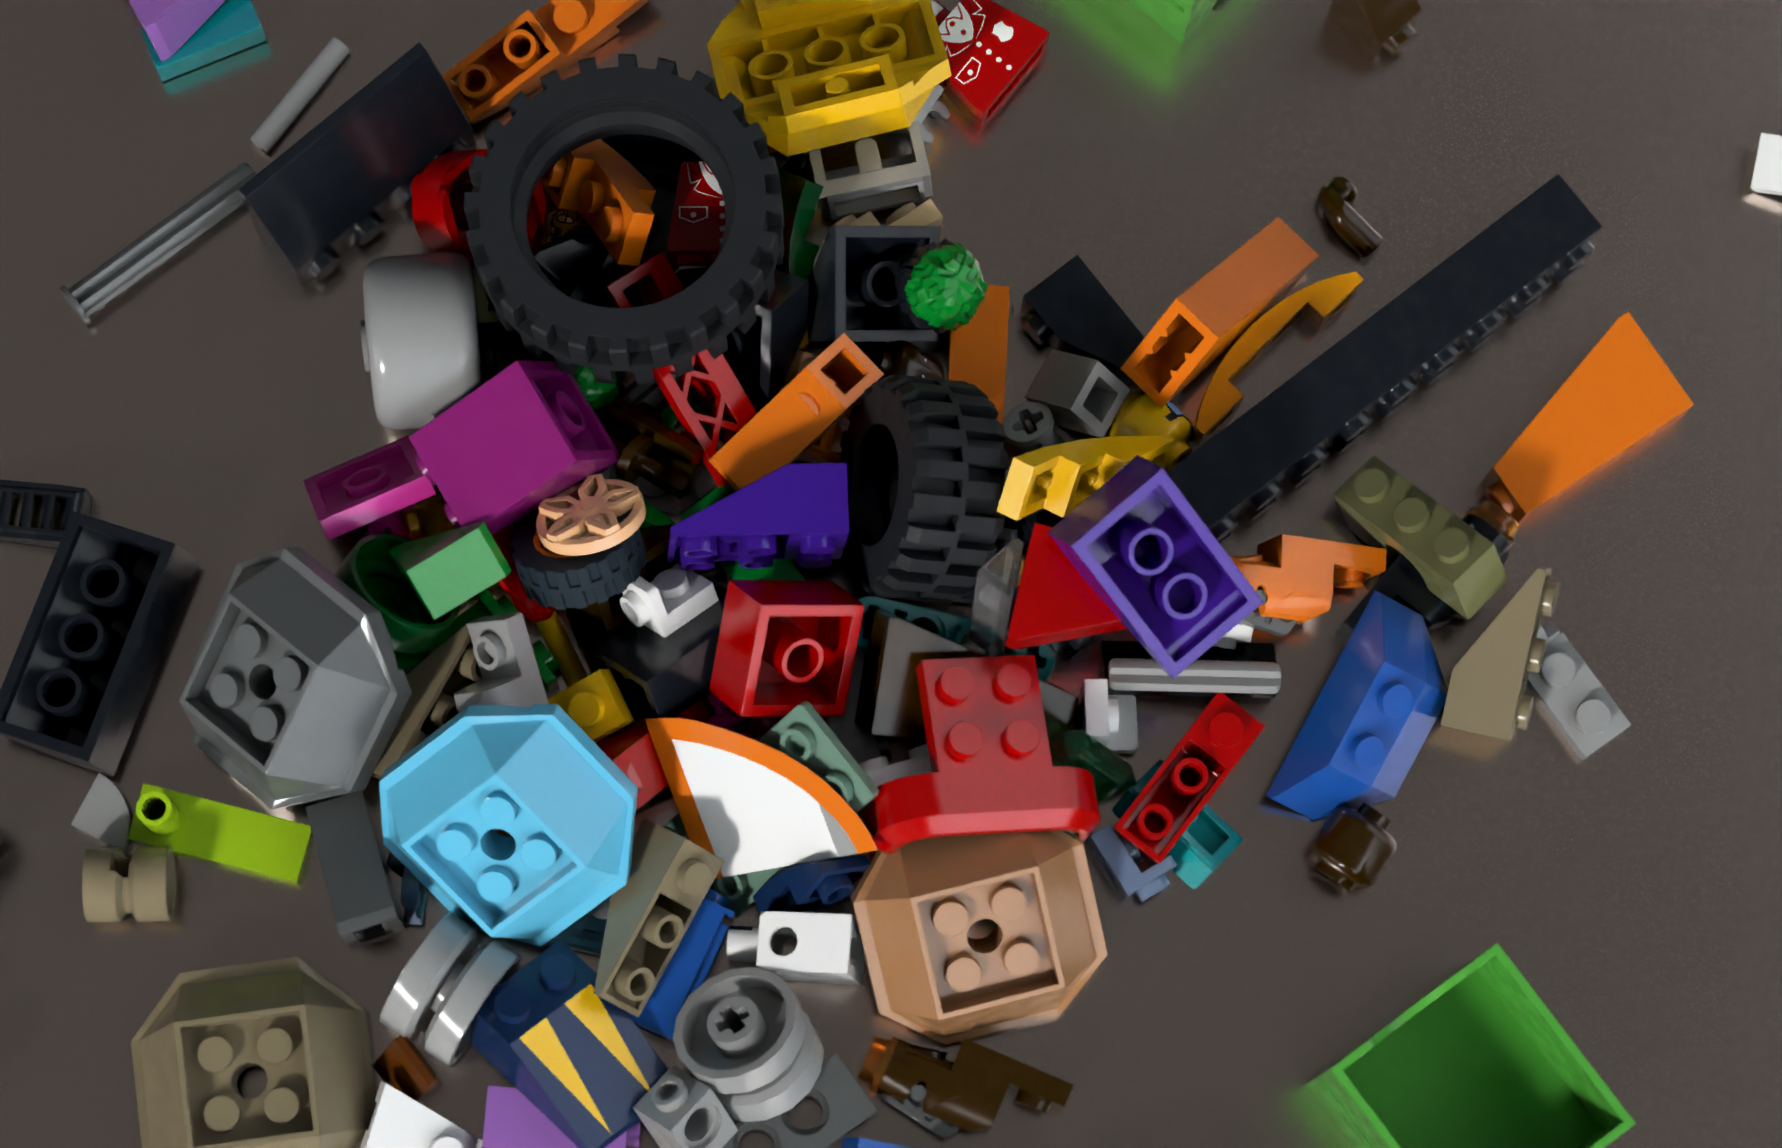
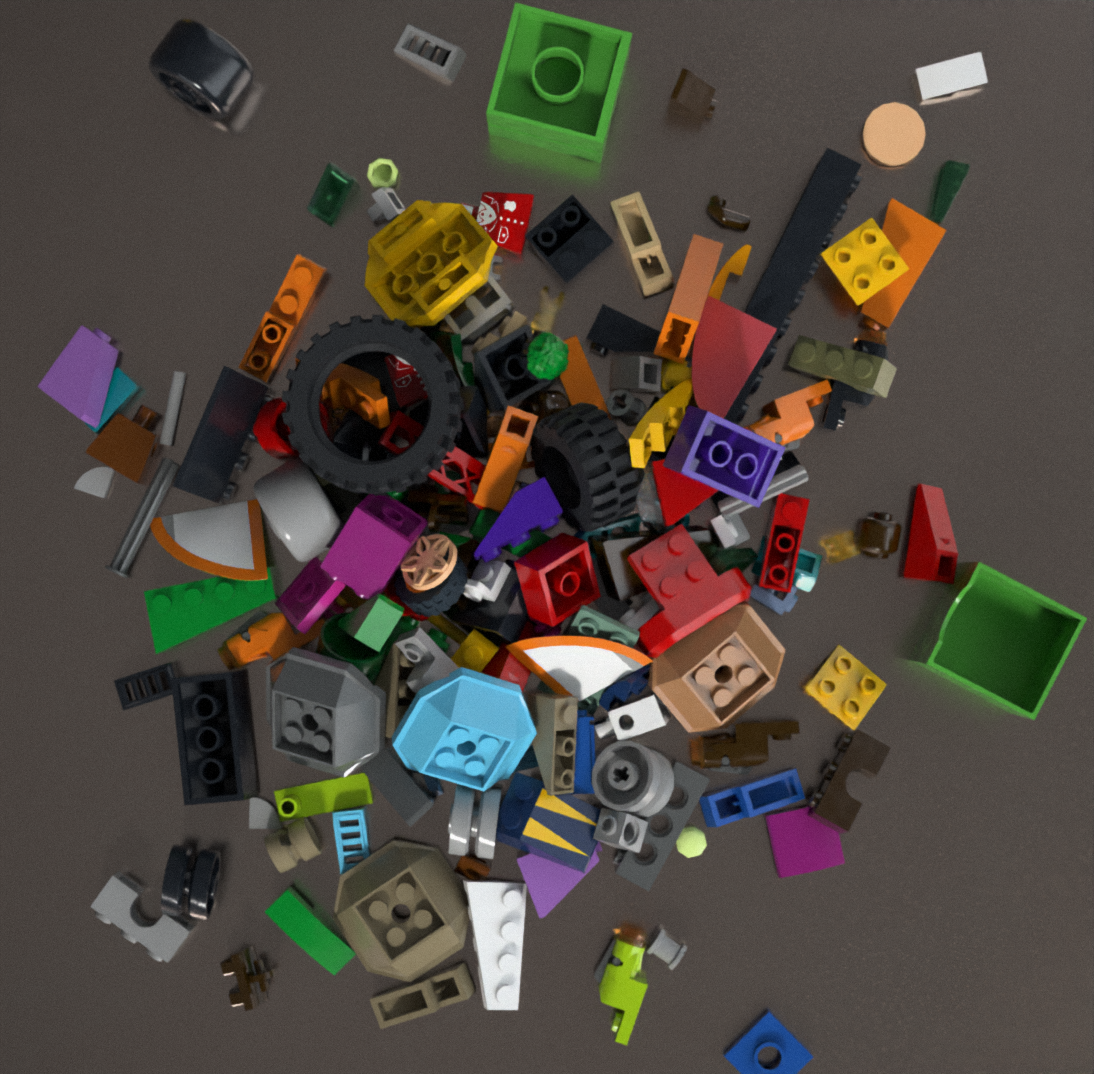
camera: 15 degrees left, 10 degrees up
blue wedge [1266,590,1448,820] -> none
dark tan slope [1440,566,1559,741] -> none
light grey hinge [1526,623,1632,761] -> none
none -> light grey tile [74,467,115,499]
none -> reddish brown torso [85,404,160,485]
none -> green wedge [144,567,280,654]
none -> sticker [150,499,268,581]
none -> orange plate [217,611,327,670]
none -> green slope [265,886,356,975]
none -> medium azure slope [332,807,371,874]
none -> black slope [525,194,614,289]
none -> clear yellow plate [530,286,565,332]
none -> tan slope [610,191,674,297]
none -> coral sticker [692,296,777,419]
none -> yellow hinge [804,644,887,731]
none -> yellow hinge [820,217,909,306]
none -> clear yellow wheel [823,529,862,564]
none -> light nougat tile [861,102,926,167]
none -> red slope [904,483,958,585]
none -> clear green slope [929,160,971,225]

